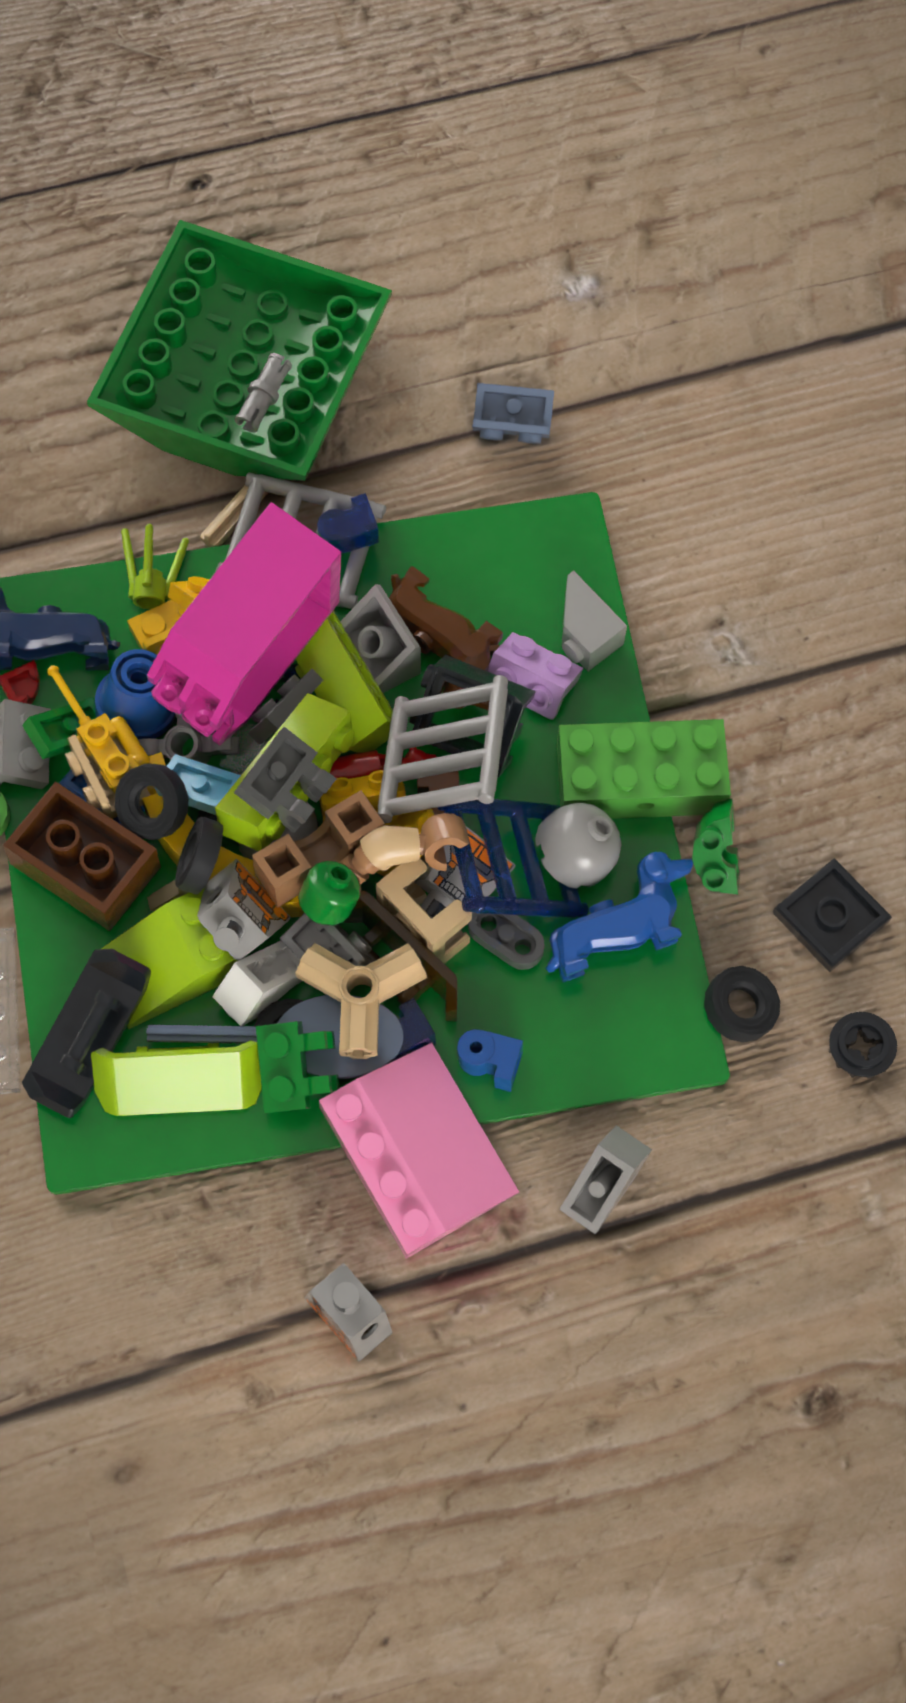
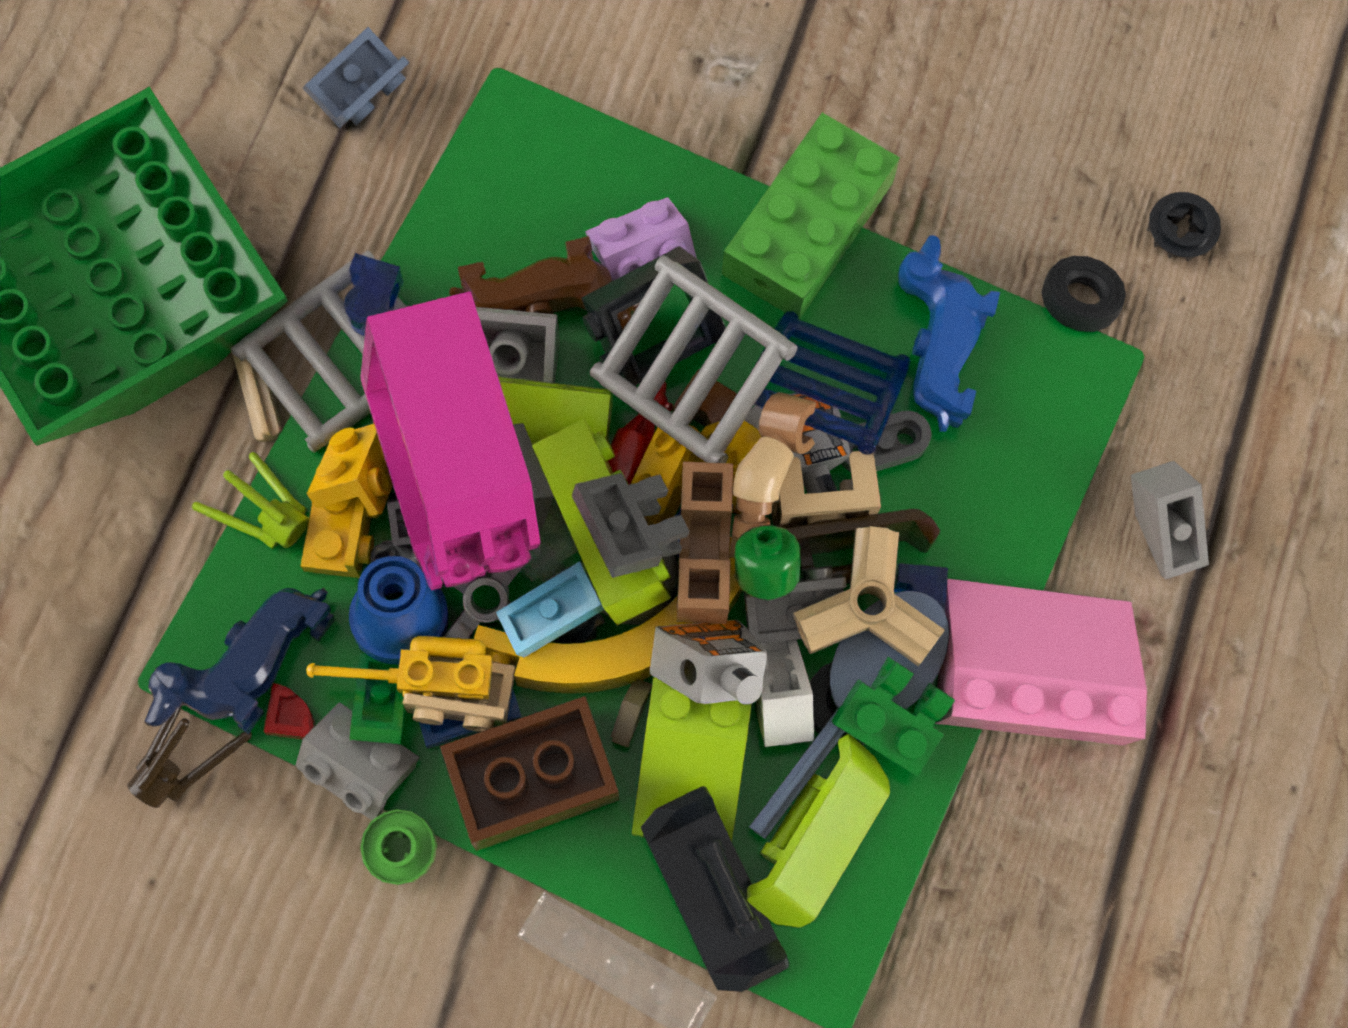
camera: 55 degrees left, 5 degrees up
black tyre [115,764,188,840] -> none
black tyre [175,817,223,894] -> none
light grey pin [235,353,292,432] -> none
light grey torso [304,1263,392,1362] -> none
blue leg [457,1029,523,1092] -> none
light grey cylinder [535,803,622,889] -> none
light grey slope [562,571,627,671] -> none
green cylinder [692,798,740,895] -> none
black tile [773,858,892,972] -> none

